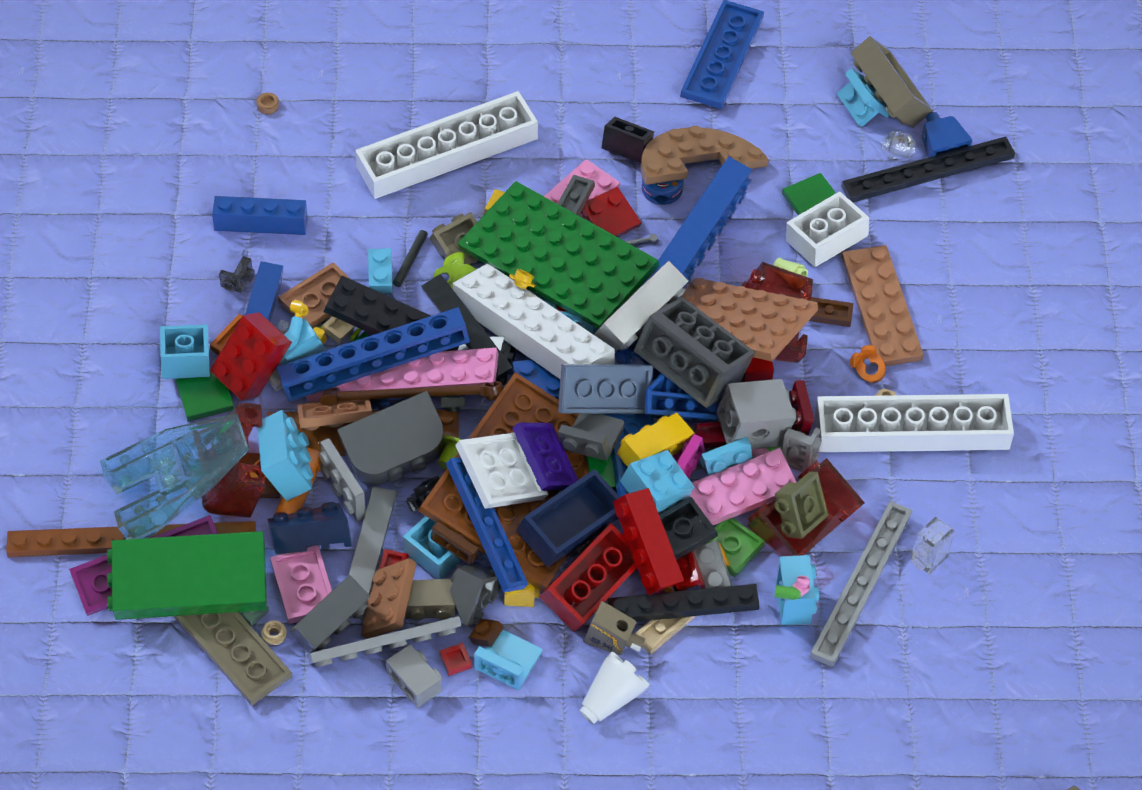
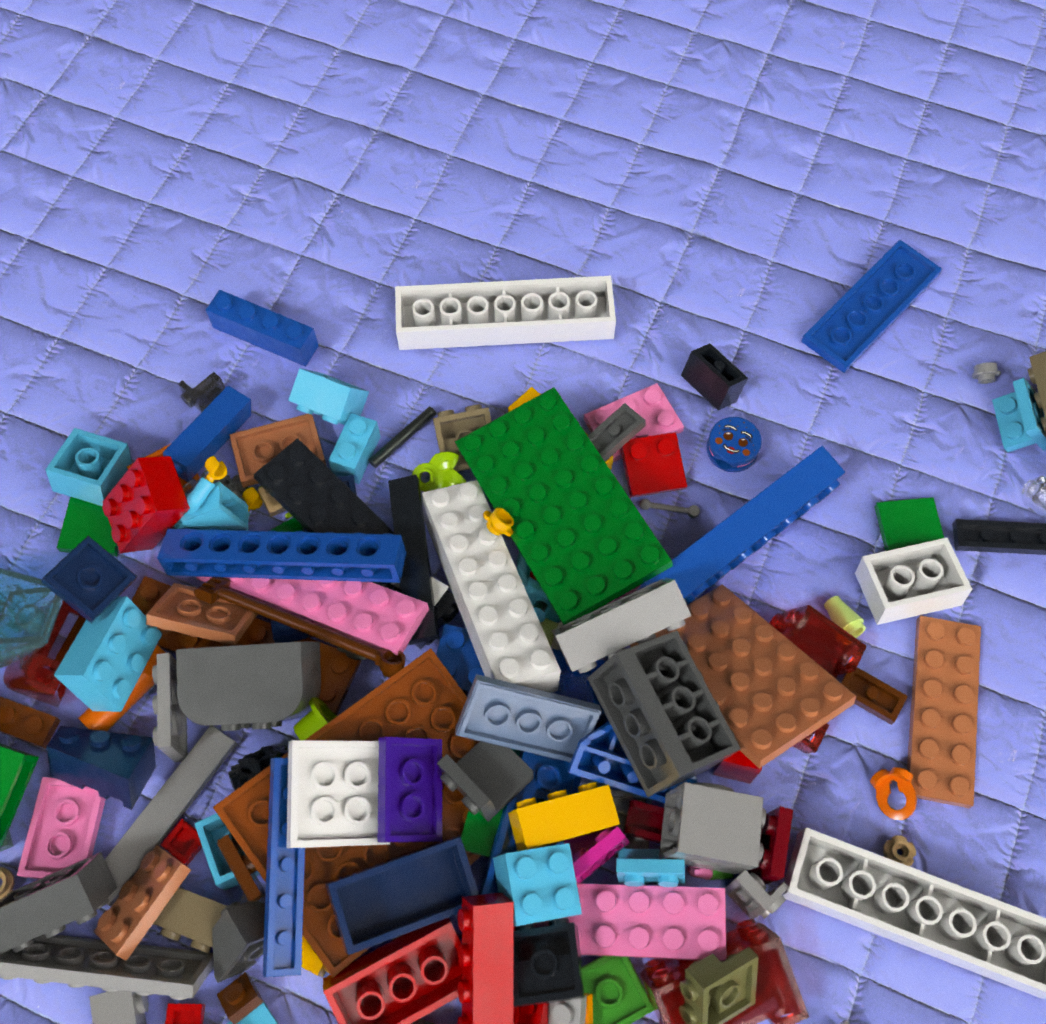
camera: 25 degrees right, 10 degrees up
medium nougat tile [256,92,279,114] -> none
medium nougat plate [640,126,769,185] -> none
none -> dark blue plate [41,536,137,623]
none -> medium azure brick [288,368,369,425]
none -> light grey plate [972,363,1001,384]

